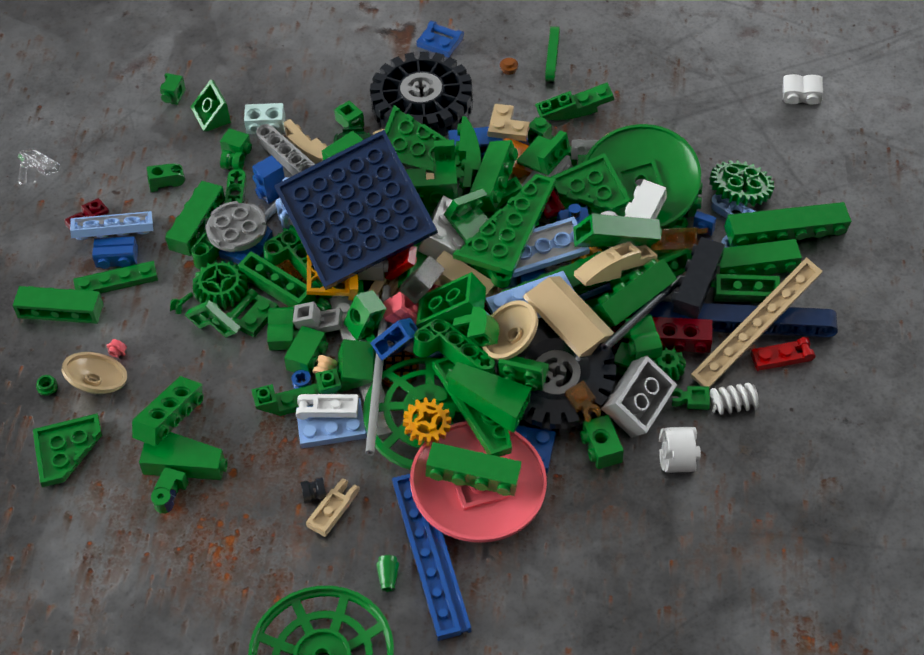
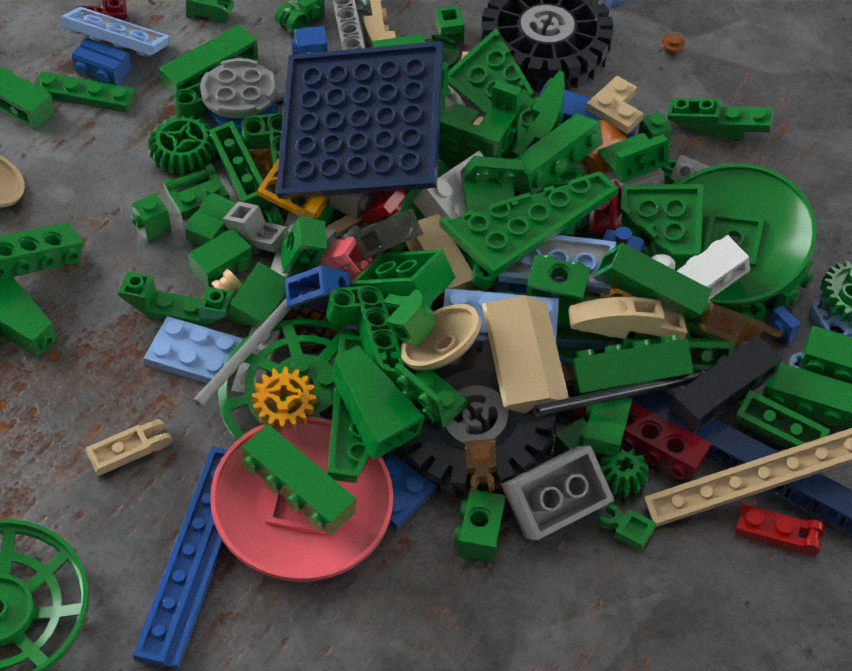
camera: 25 degrees right, 0 degrees up
coral plate [107,339,127,358] -> none
green hand [170,292,194,314] -> none
green plate [185,300,240,338] -> none
green beam [224,169,247,204] -> none
blue bush [291,370,312,389] -> none
white plate [296,394,359,420] -> none
black wheel [301,477,326,504] -> none
green cone [376,555,399,592] -> none
green beam [545,26,560,82] -> none
white brick [659,427,701,473] -> none
white piece [709,383,758,415] -> none
none -> green brick [131,193,171,241]
none -> green brick [526,255,591,307]

